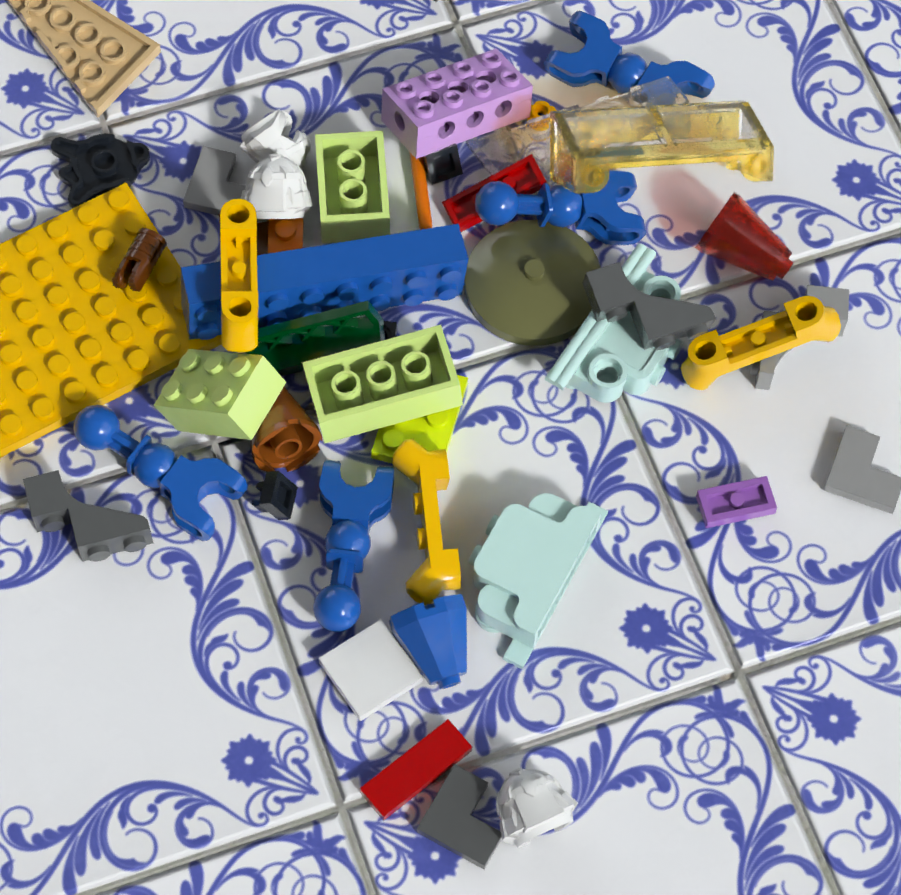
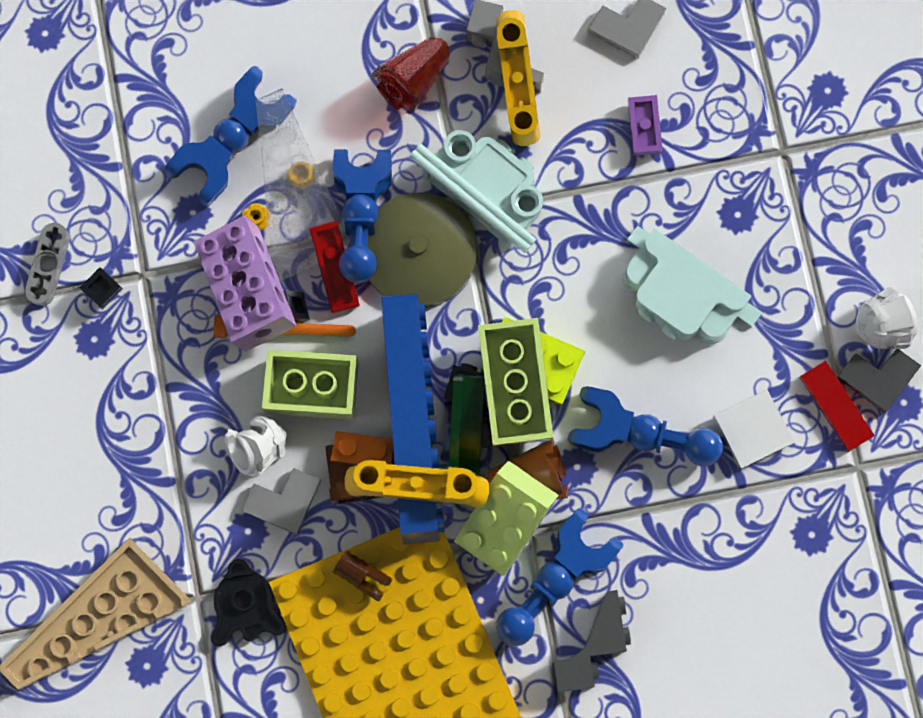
camera: 75 degrees left, 15 degrees up
white helmet [240,154,313,219] -> none
black tile [252,471,298,520] -> none
blue cone [388,594,467,690] -> none
yellow plate [392,439,461,605] -> none
windscreen [550,100,774,194] -> none
dark grey arch [582,262,716,351] -> none

